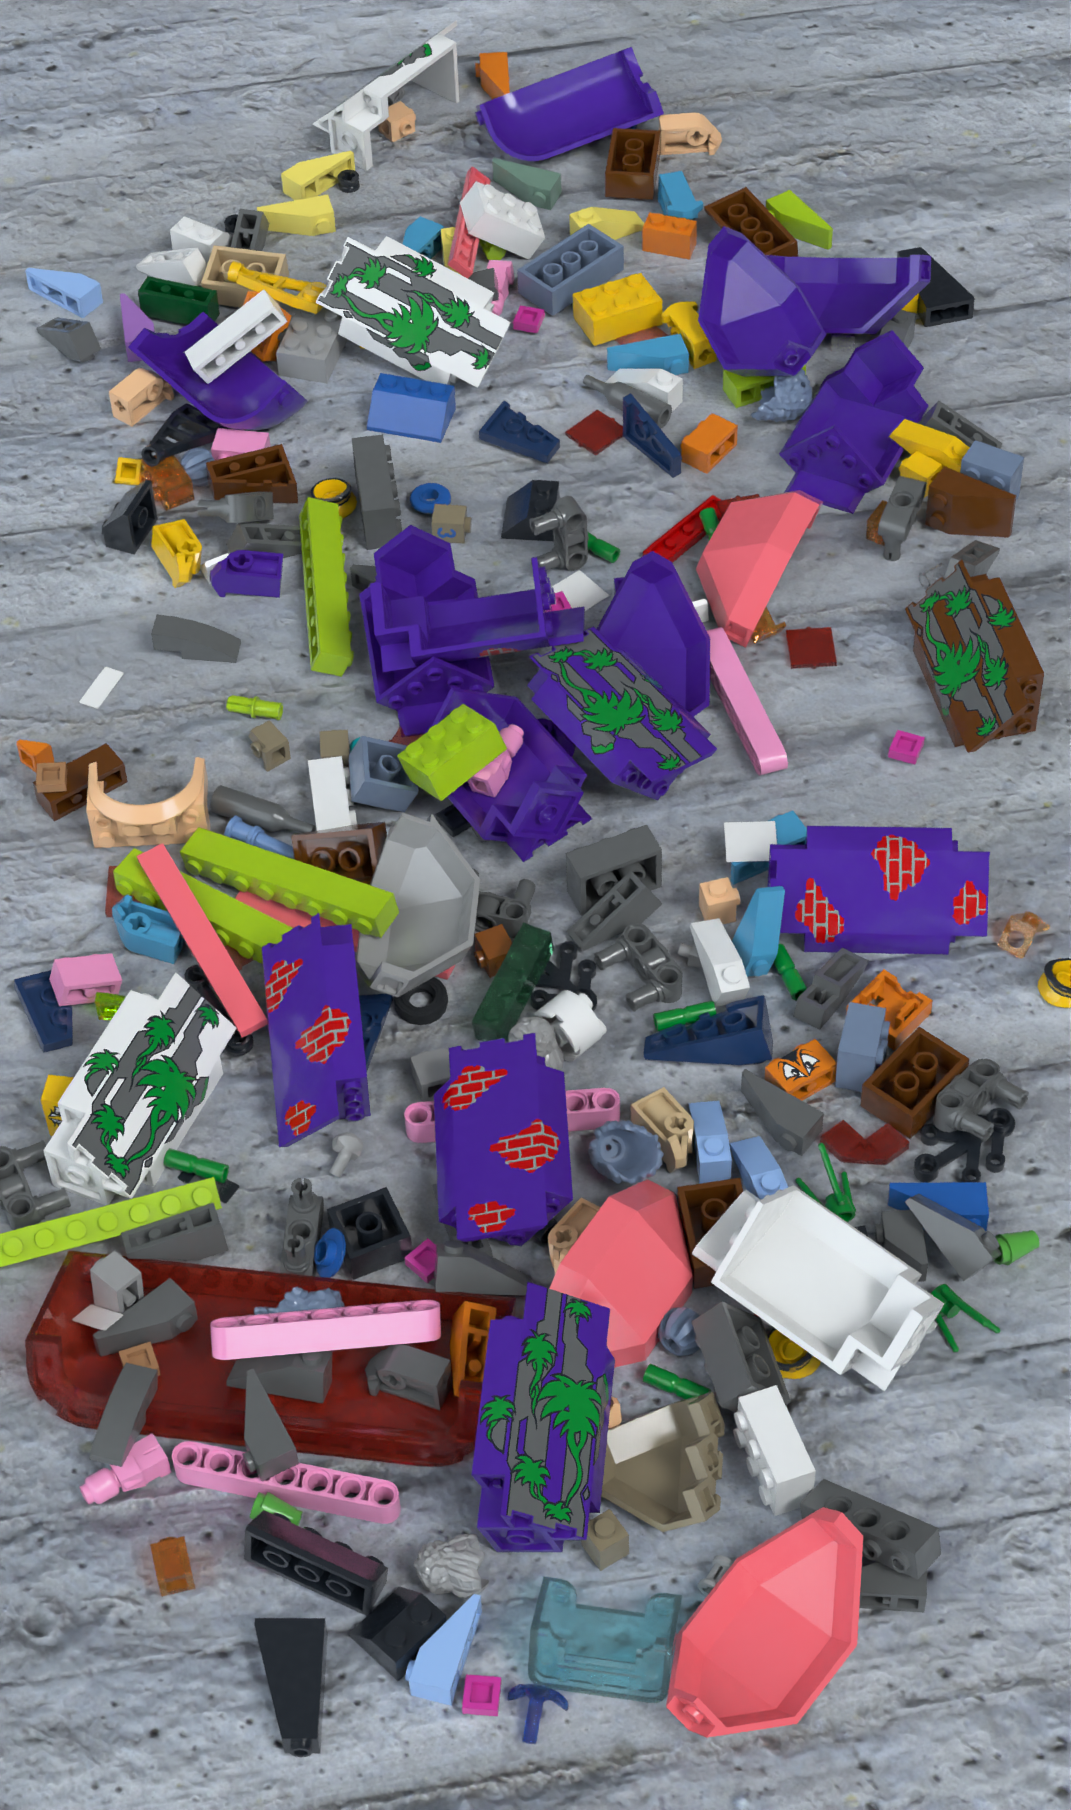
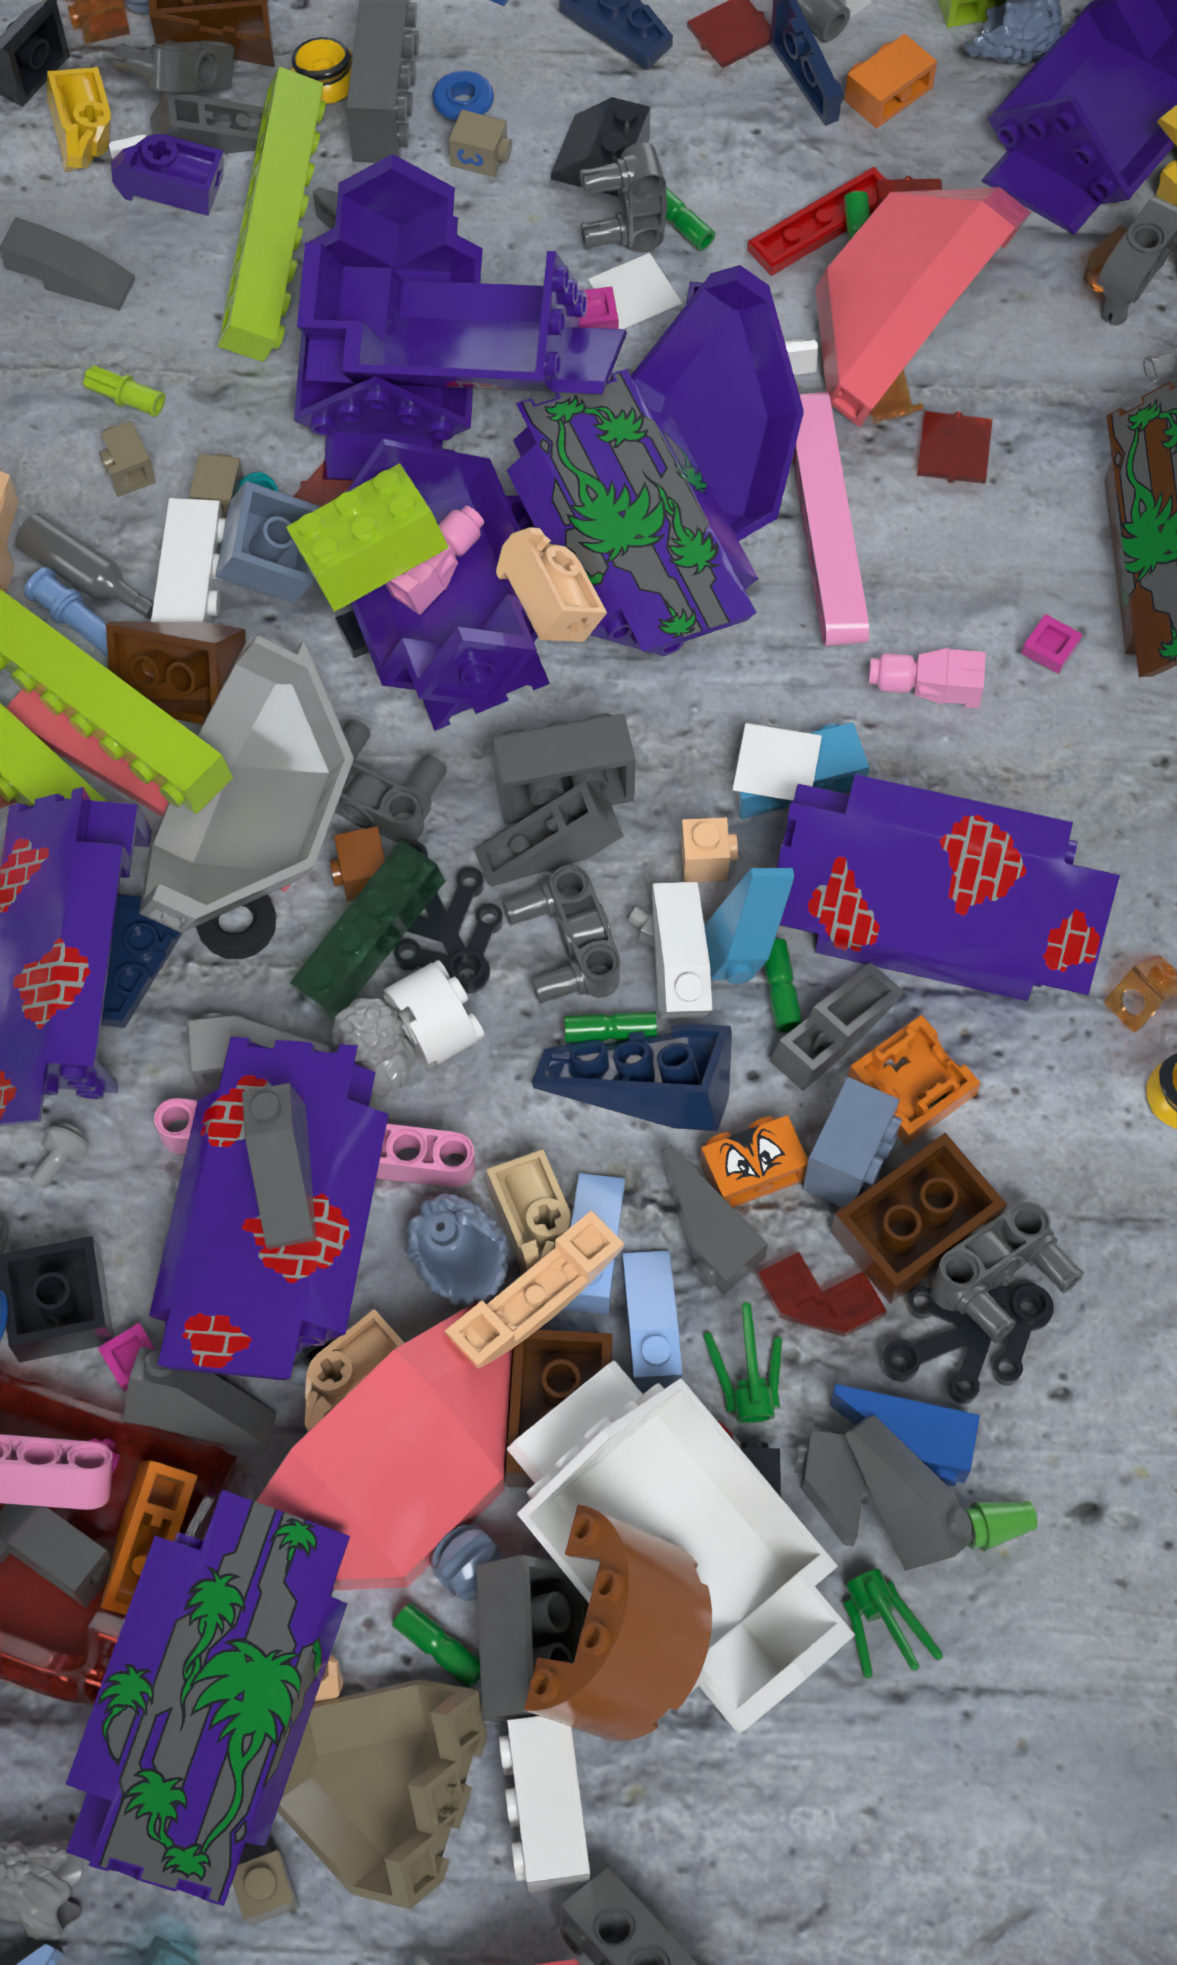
camera: 10 degrees right, 15 degrees up
none -> dark grey slope [242,1083,316,1249]
none -> light nougat slope [445,1210,624,1369]
none -> light nougat piece [496,528,607,642]
none -> dark orange cylinder [524,1504,712,1741]
none -> bright pink piece [868,648,986,708]

